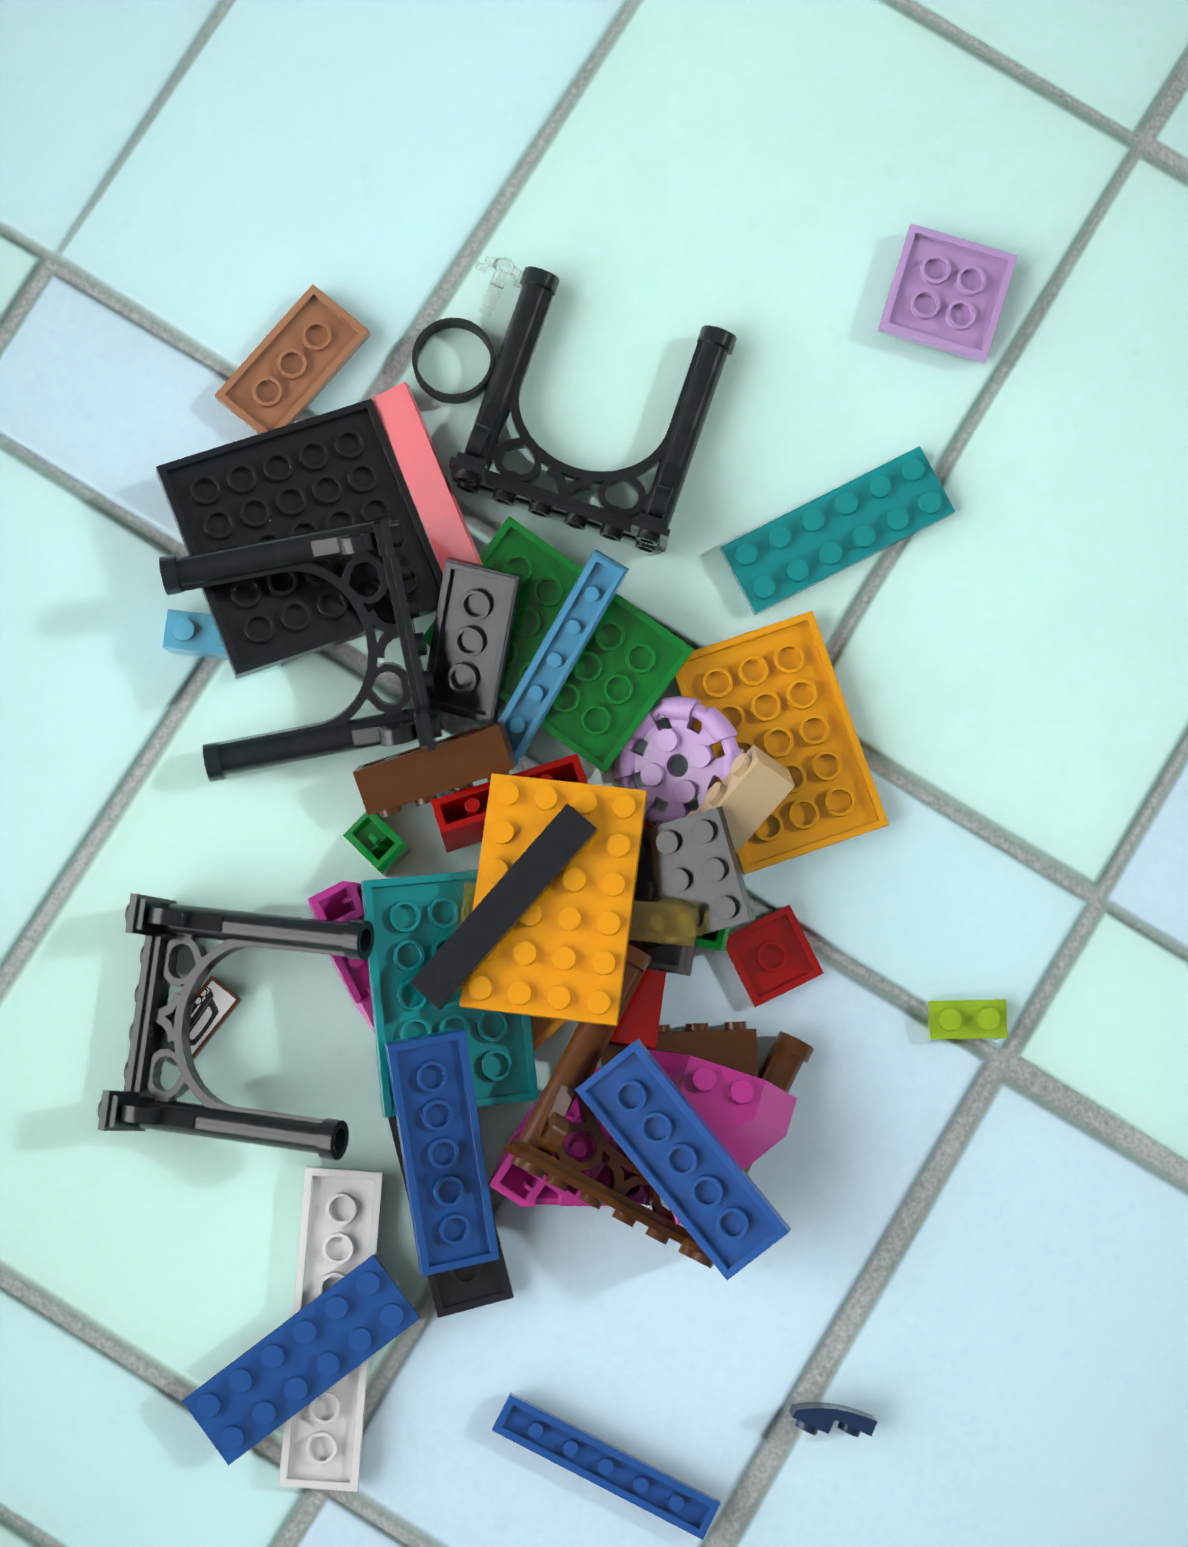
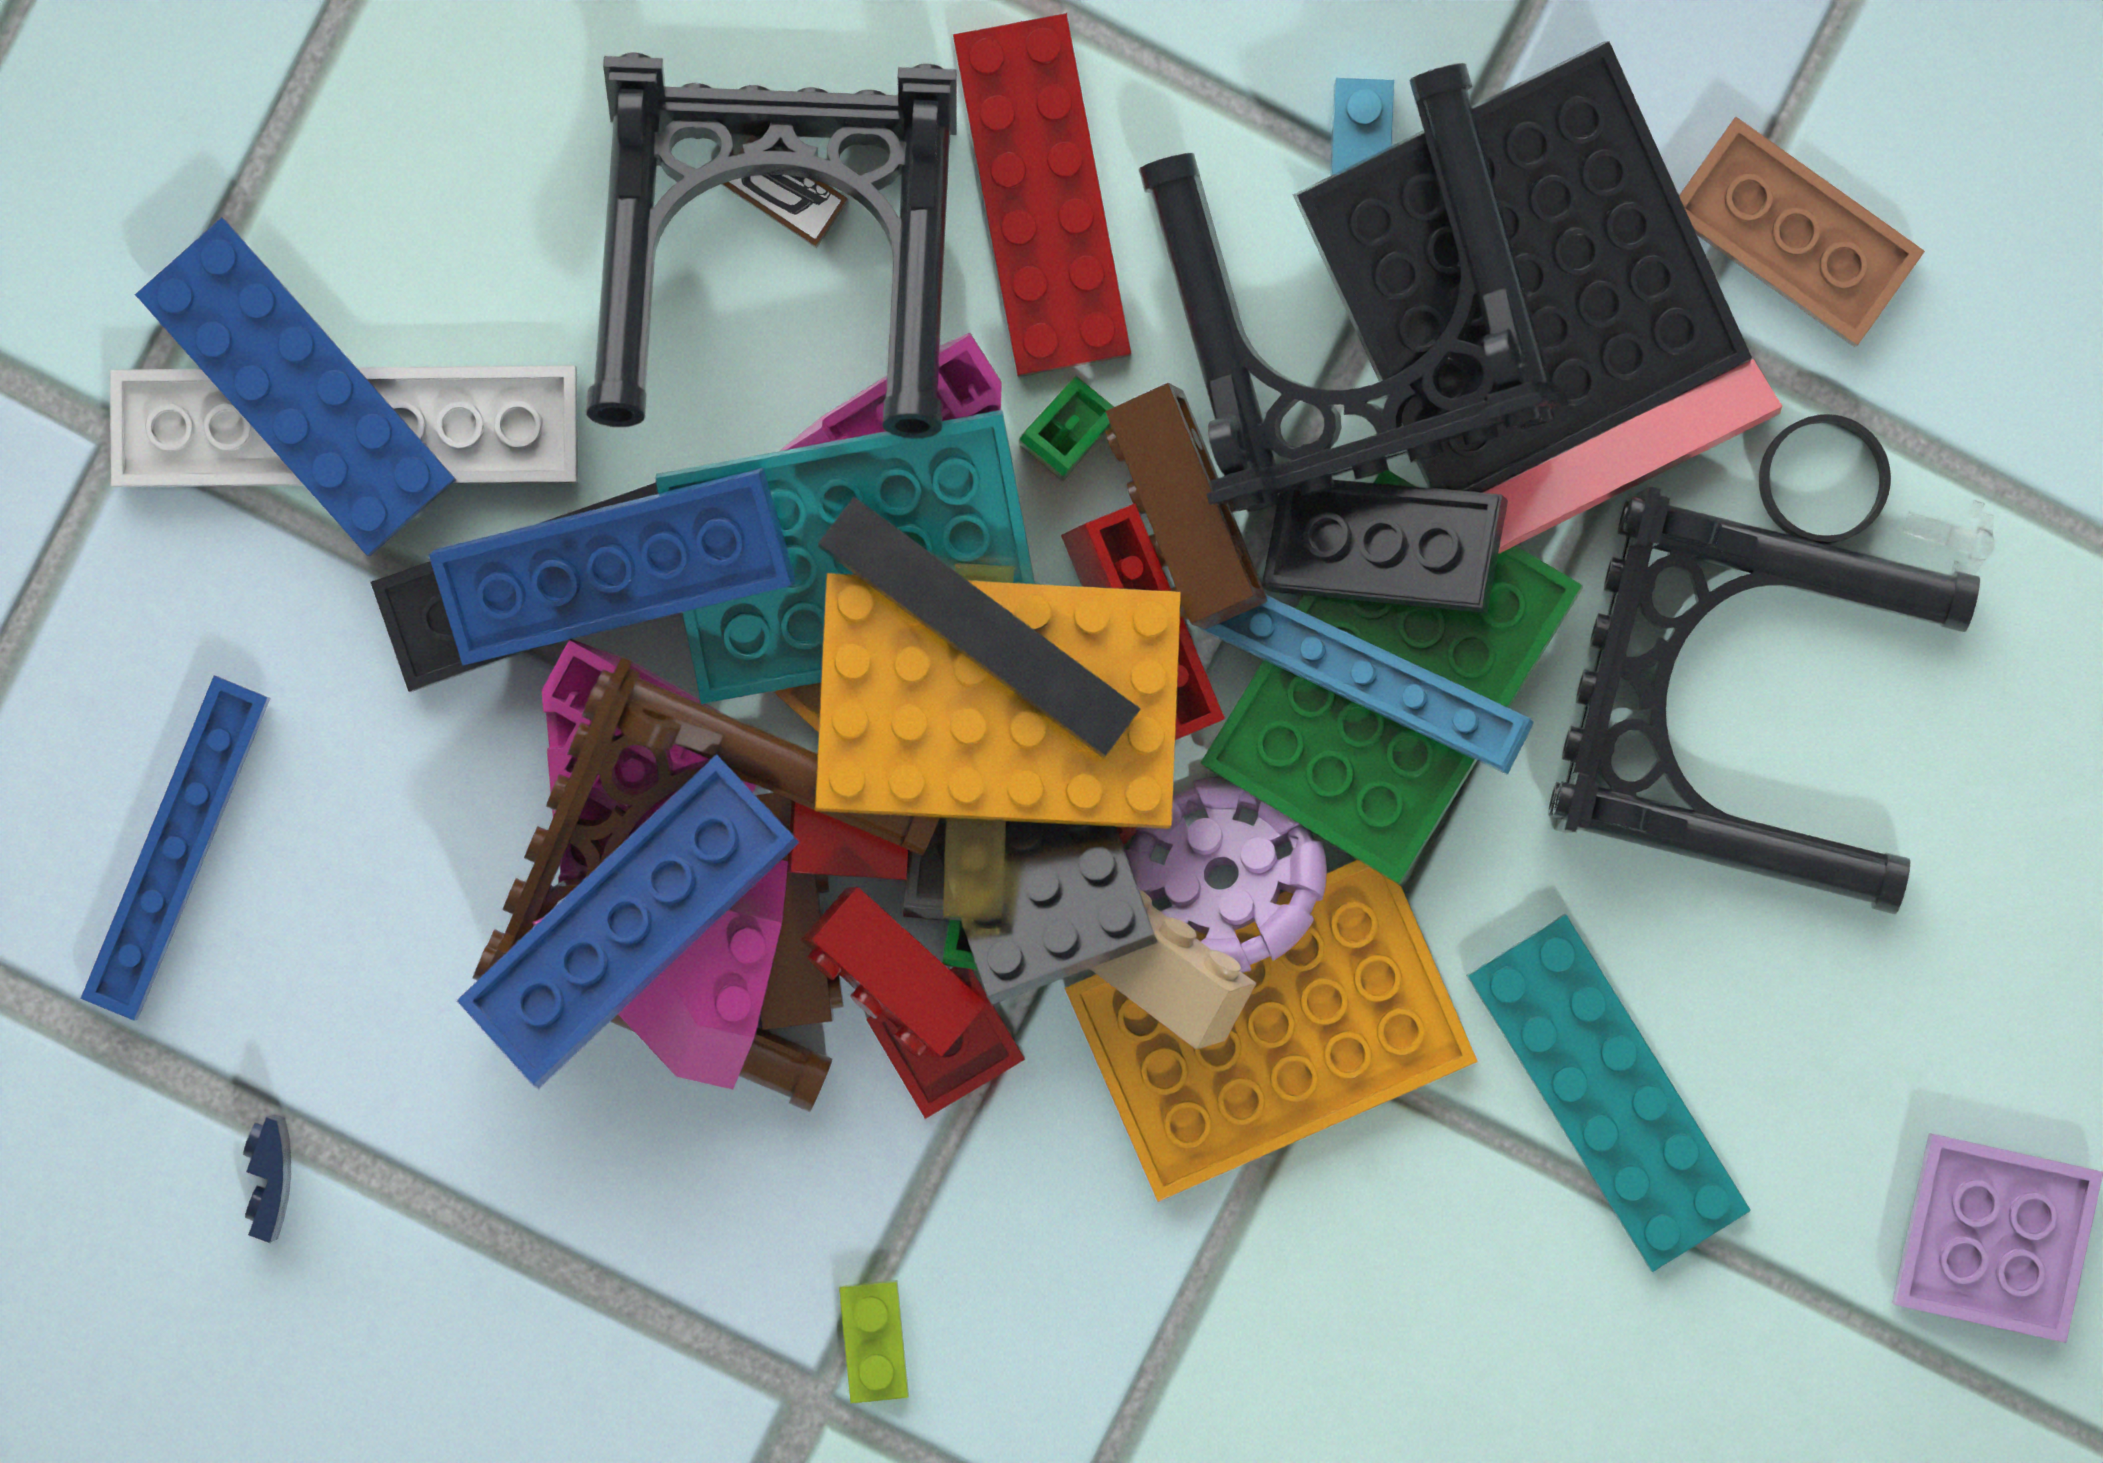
camera: 90 degrees right, 5 degrees up
none -> red brick [801,887,987,1058]
none -> red plate [953,13,1131,377]

